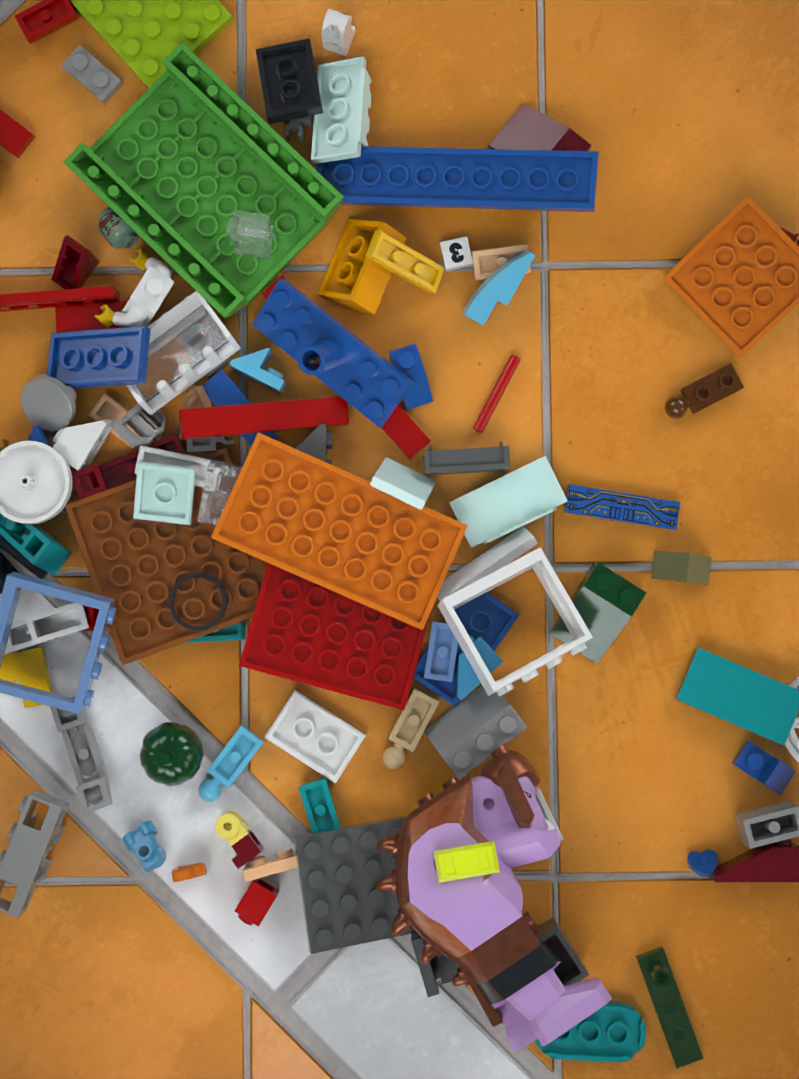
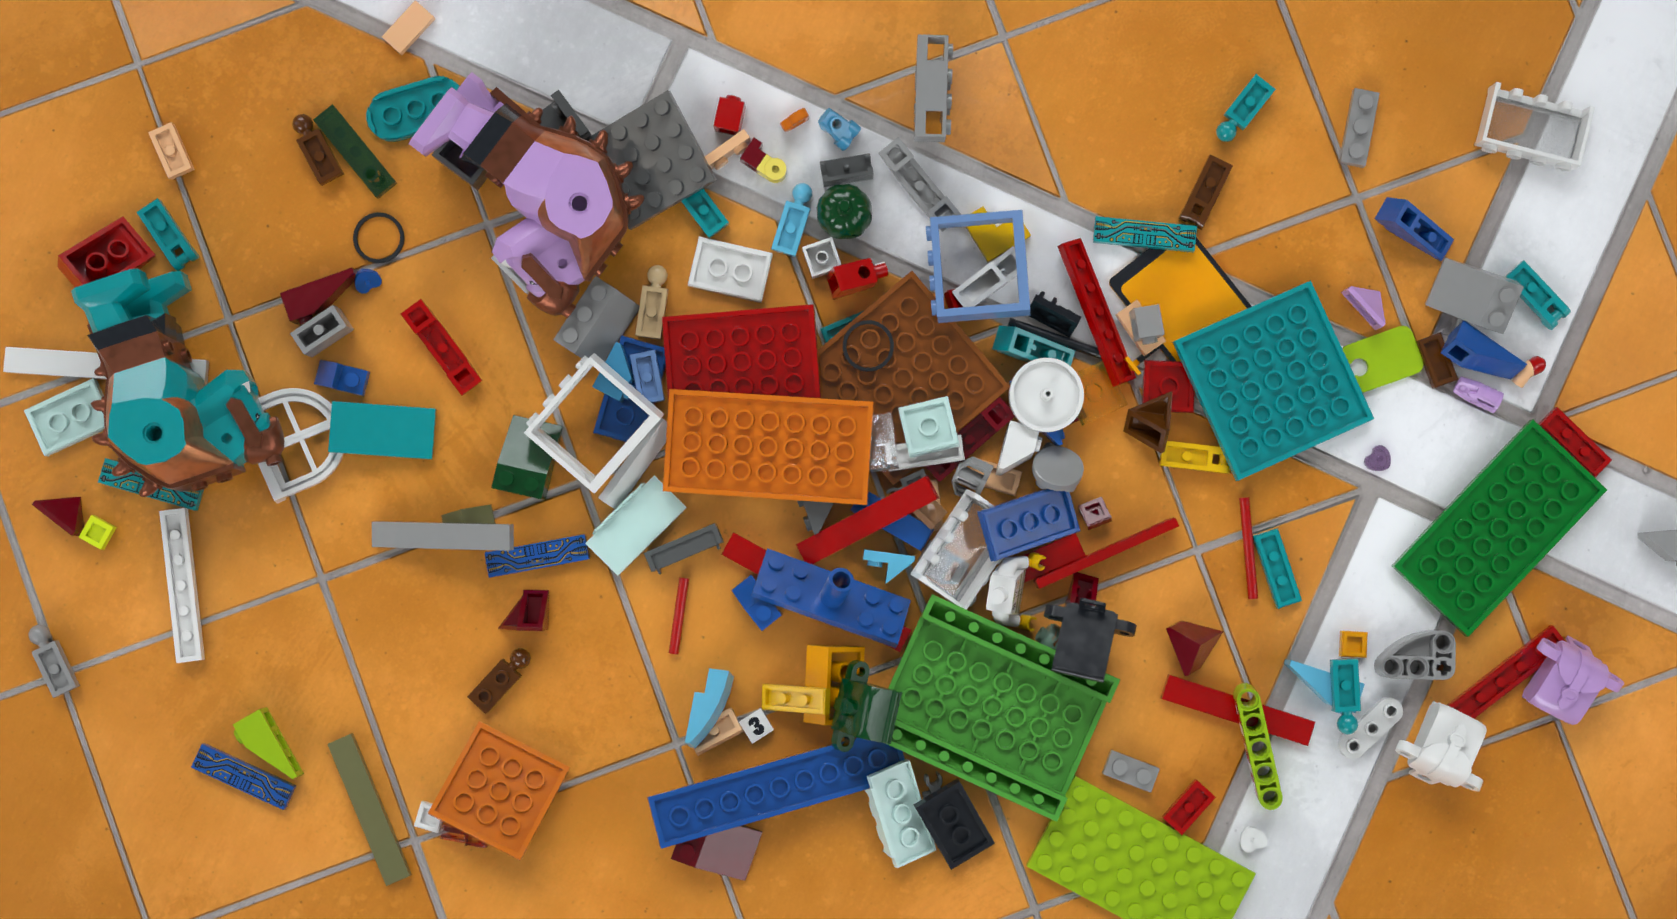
camera: 160 degrees right, 0 degrees up
clear brick [227,210,274,260] -> none
white leg [321,8,356,56] -> none
light aqua tile [370,457,436,510] -> none
neon yellow tile [433,841,500,883] -> none
none -> reddish brown plate [292,114,344,186]
none -> black piece [353,212,405,263]
none -> light grey tile [372,521,514,551]
none -> red slope [400,299,483,396]
none -> dark red slope [498,590,549,631]
none -> white piece [802,237,841,279]
none -> dark grey hinge [819,153,874,187]
none -> red torso [826,258,888,300]
none -> dark green piece [831,660,902,752]
none -> black piece [1044,598,1137,683]
none -> tile [1078,497,1112,530]

